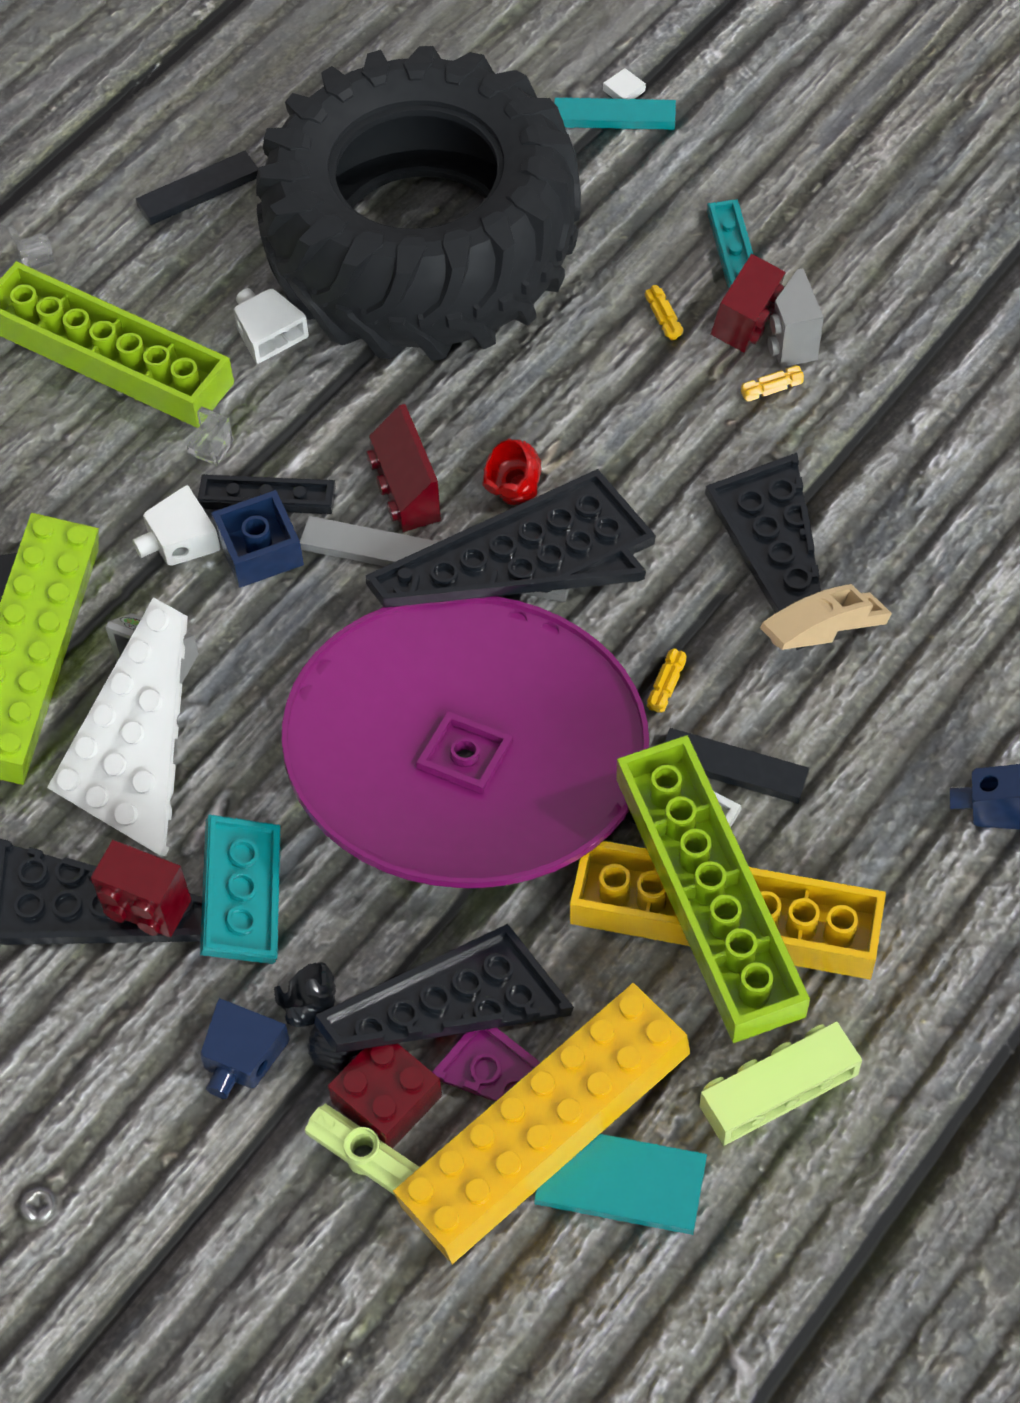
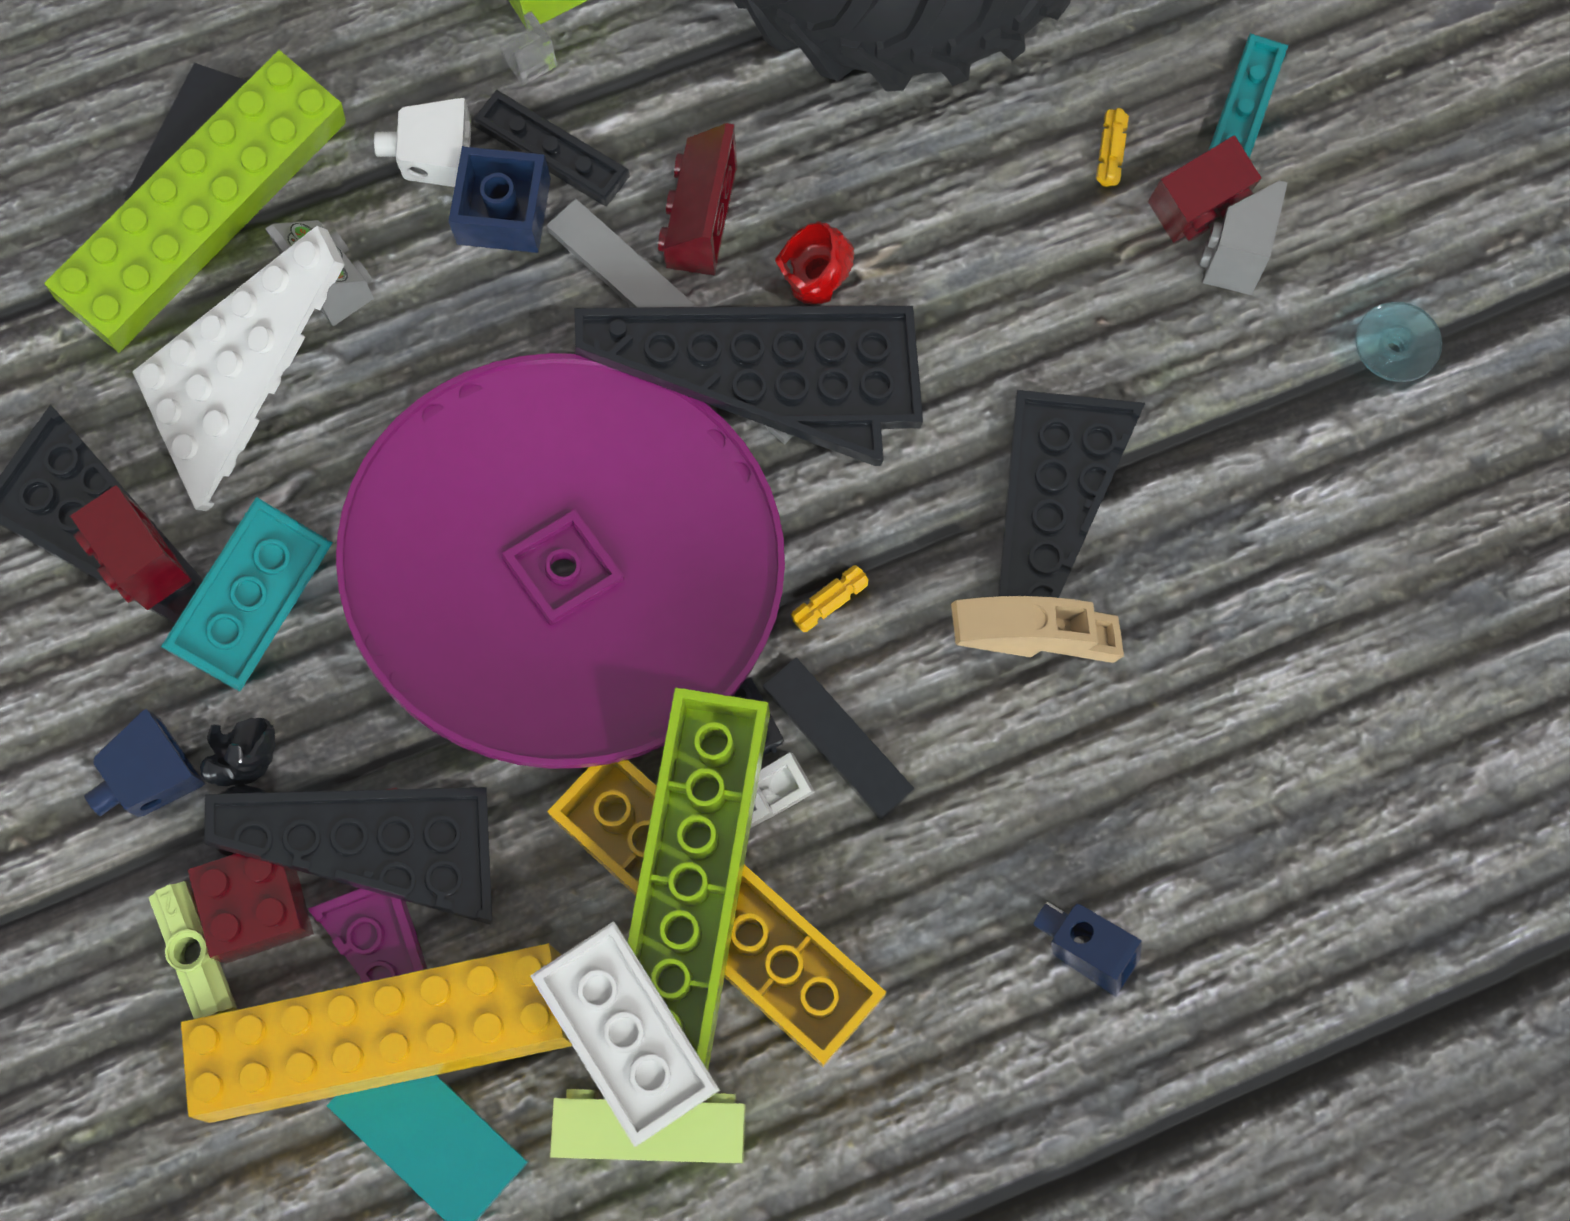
camera: 30 degrees right, 15 degrees up
yellow axle [741,365,804,402] -> none
none -> white tile [530,921,720,1147]
none -> clear light blue dish [1355,302,1442,382]

